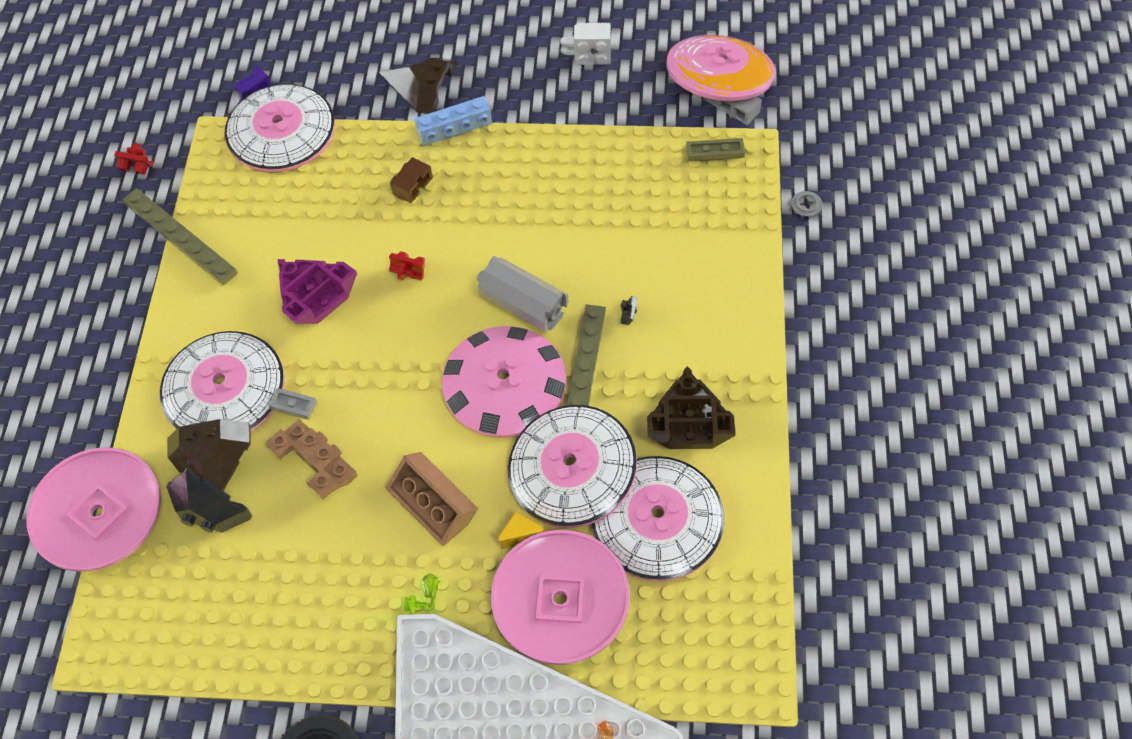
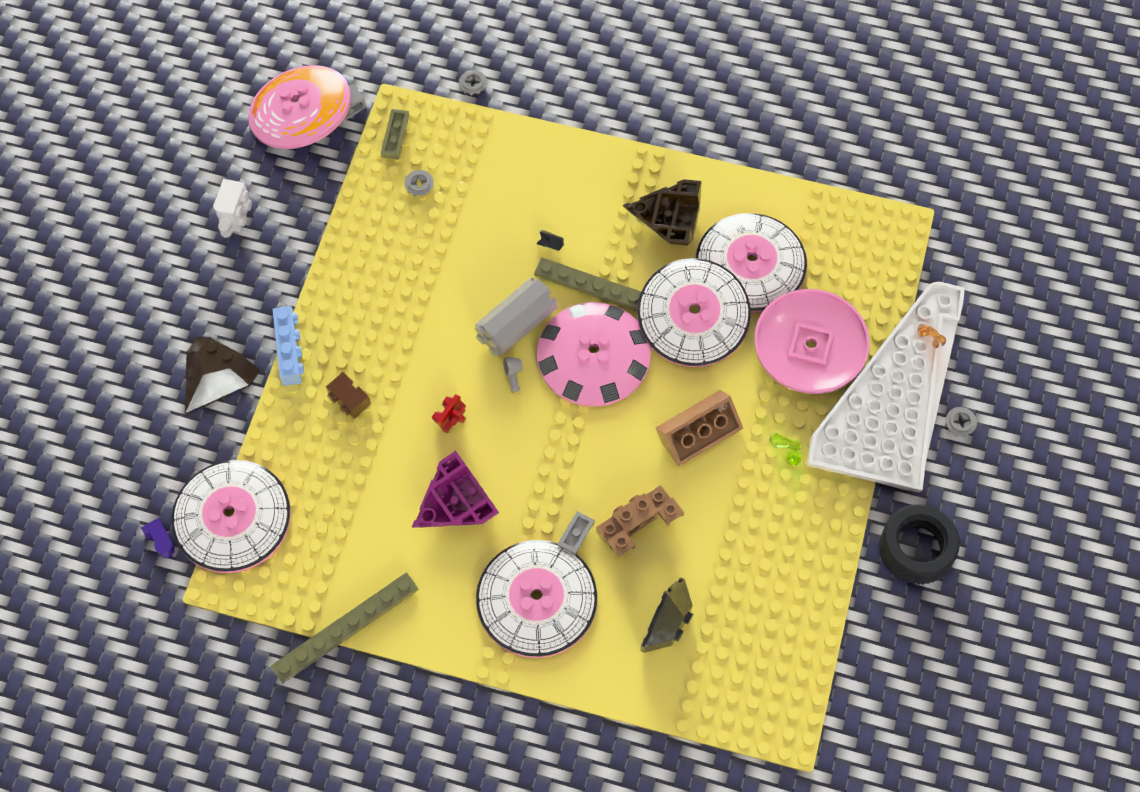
camera: 80 degrees left, 5 degrees up
bright pink dish [27,447,161,572] -> none
red hips [114,143,154,175] -> none
dark brown wedge [167,419,251,491] -> none
yellow slope [499,512,544,549] -> none
none -> light grey gear [405,170,434,197]
none -> light grey bar [503,357,522,393]

